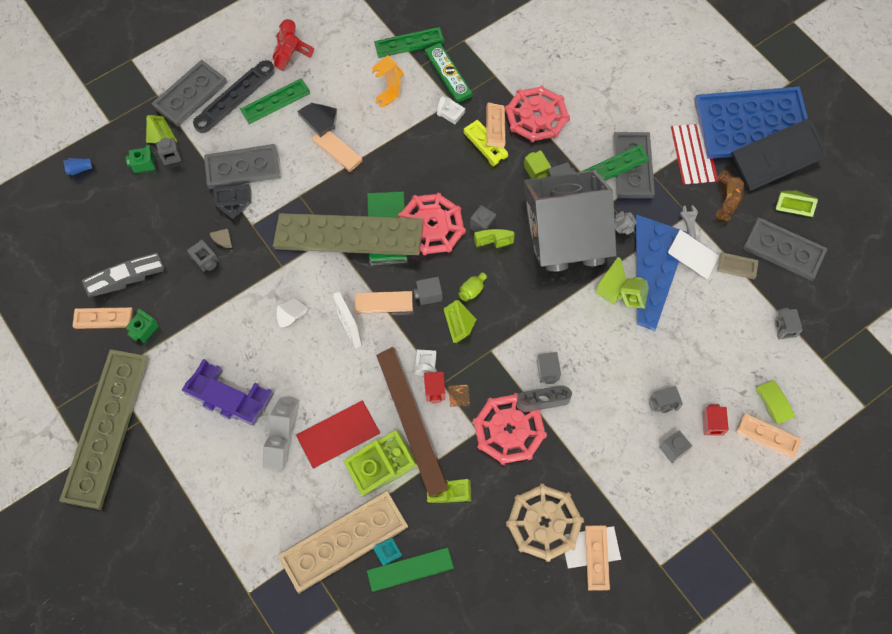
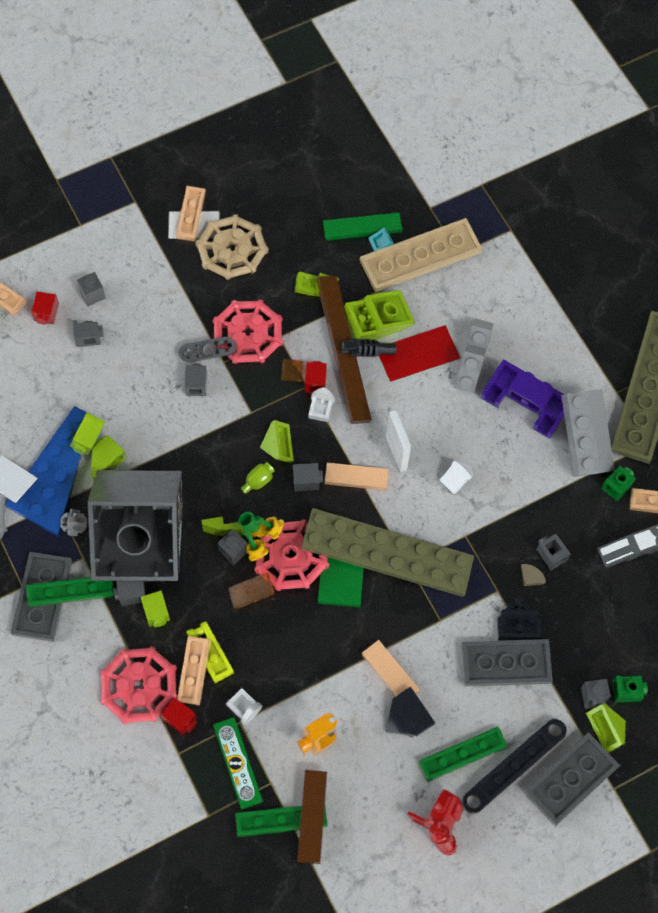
camera: 175 degrees left, 0 degrees up
none -> red brick [161,697,197,735]
none -> clear orange plate [228,573,275,609]
none -> plant [238,512,284,561]
none -> reddish brown tile [297,770,327,864]
none -> black hinge [340,339,396,357]
none -> light grey slope [561,389,615,477]

